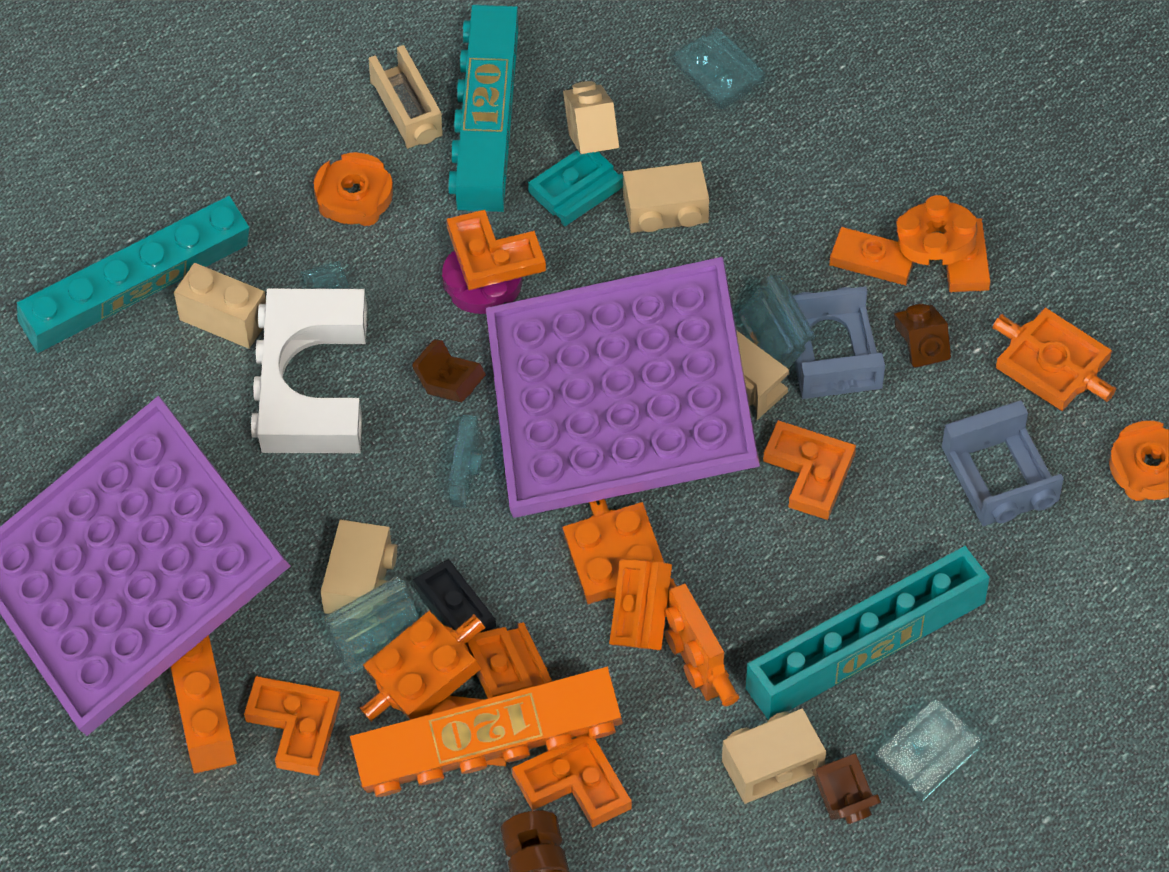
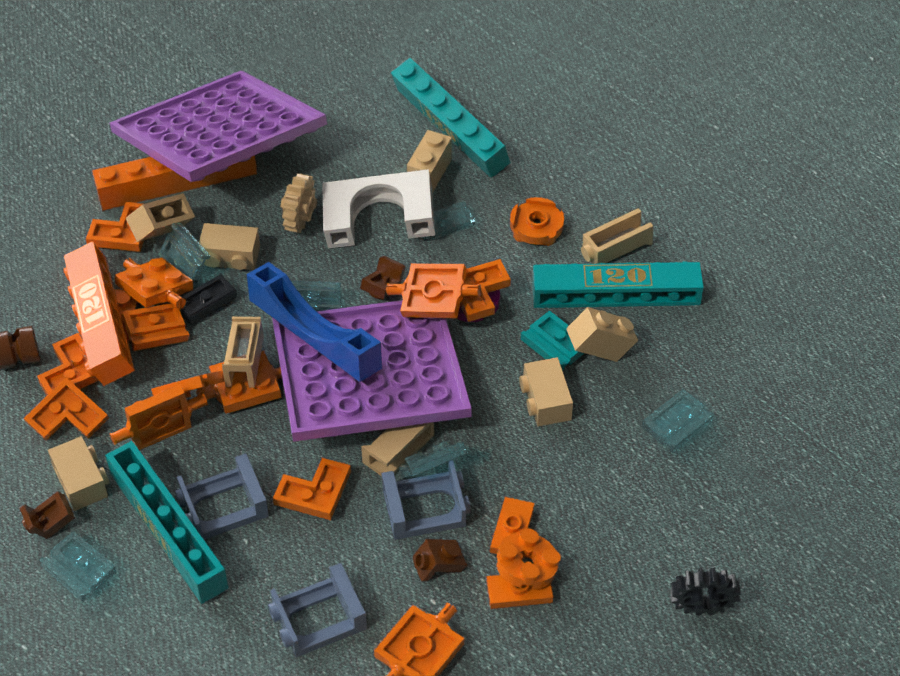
camera: 85 degrees right, 5 degrees down
none -> orange plate [23,377,109,441]
none -> tan brick [126,193,195,242]
none -> sand blue panel [175,454,269,539]
none -> tan window [222,316,264,388]
none -> blue arch [247,262,382,382]
none -> tan gear [281,173,317,233]
none -> orange plate [386,263,481,318]
none -> black gear [670,568,741,616]

